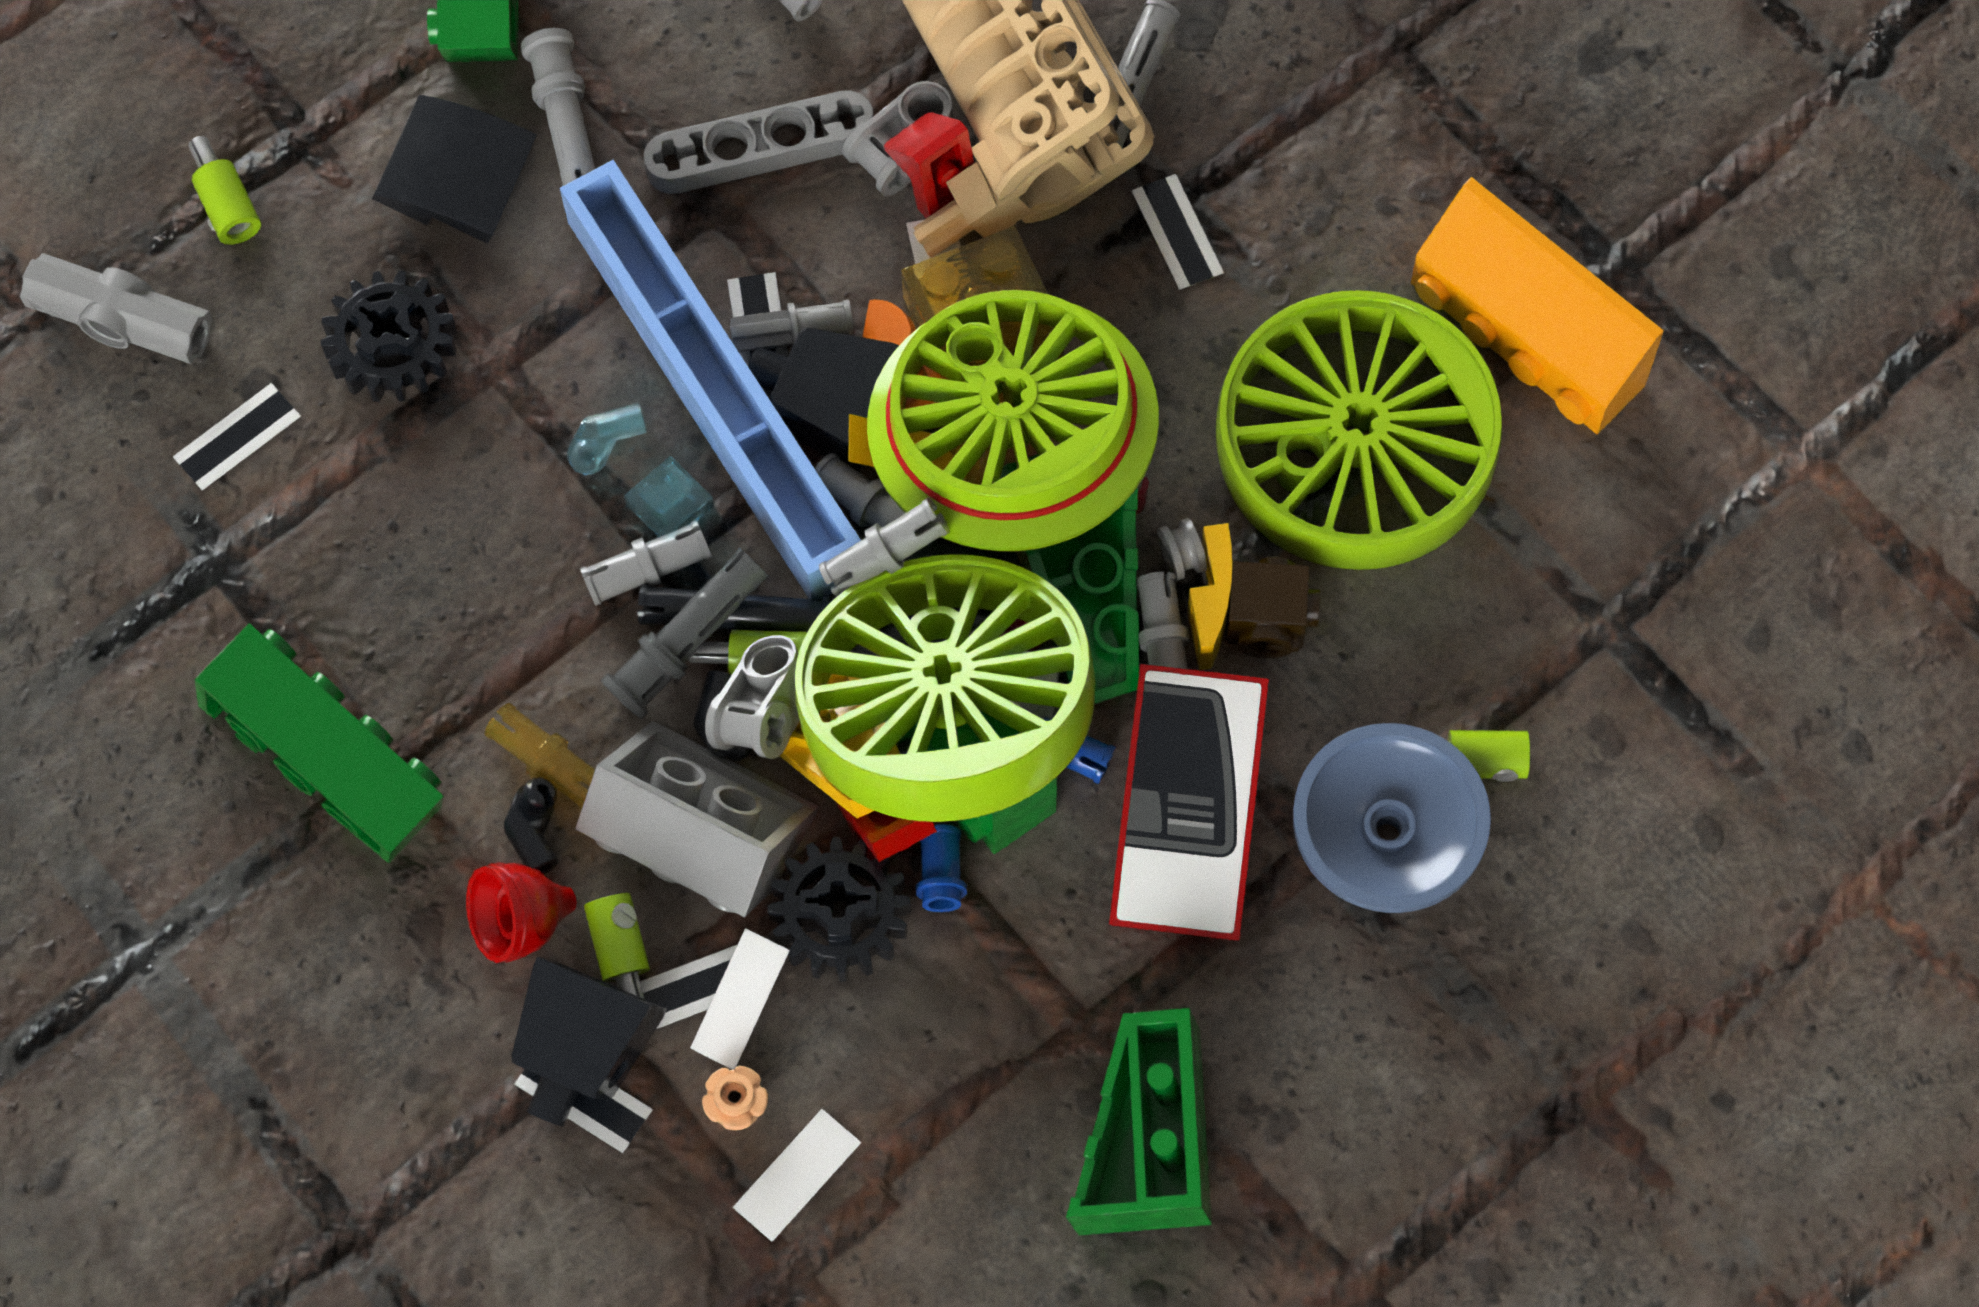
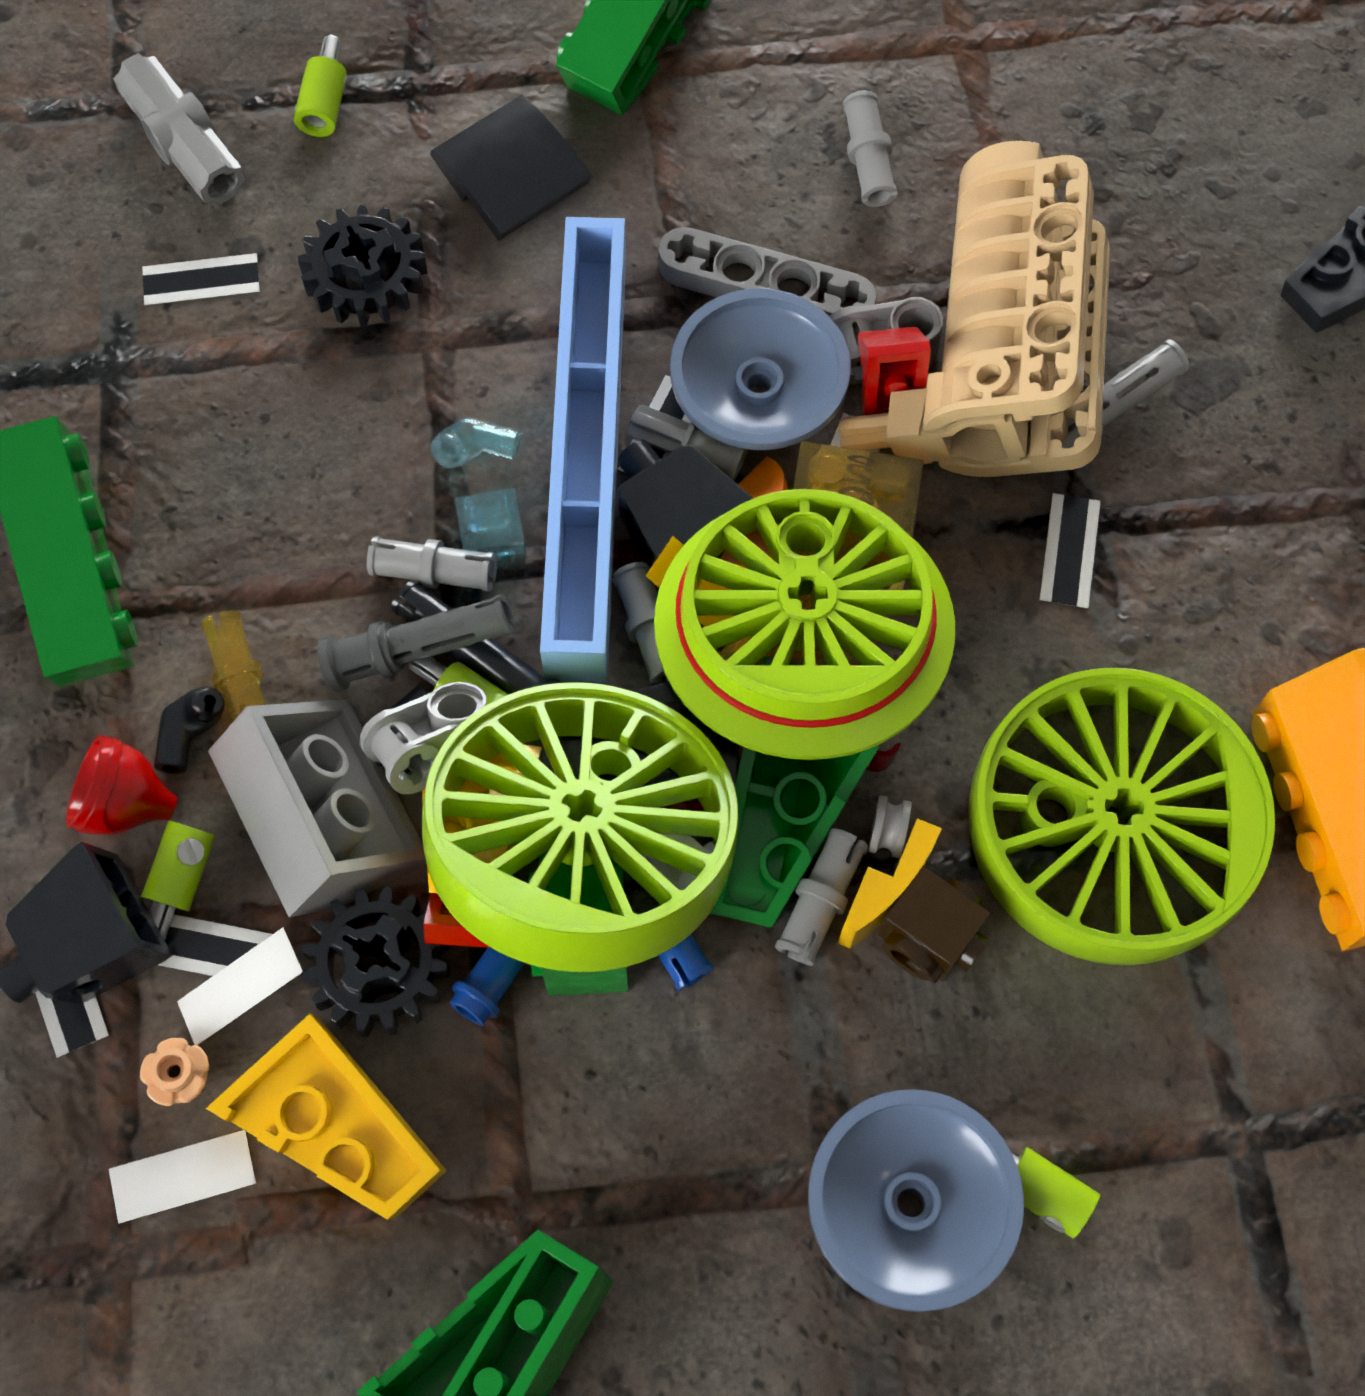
camera: 30 degrees right, 0 degrees up
light grey pin [521,28,596,186] -> none
light grey pin [819,498,950,597] -> none
slope [1109,664,1269,941] -> none
none -> yellow wing [206,1014,447,1220]
none -> sand blue dish [670,288,851,450]

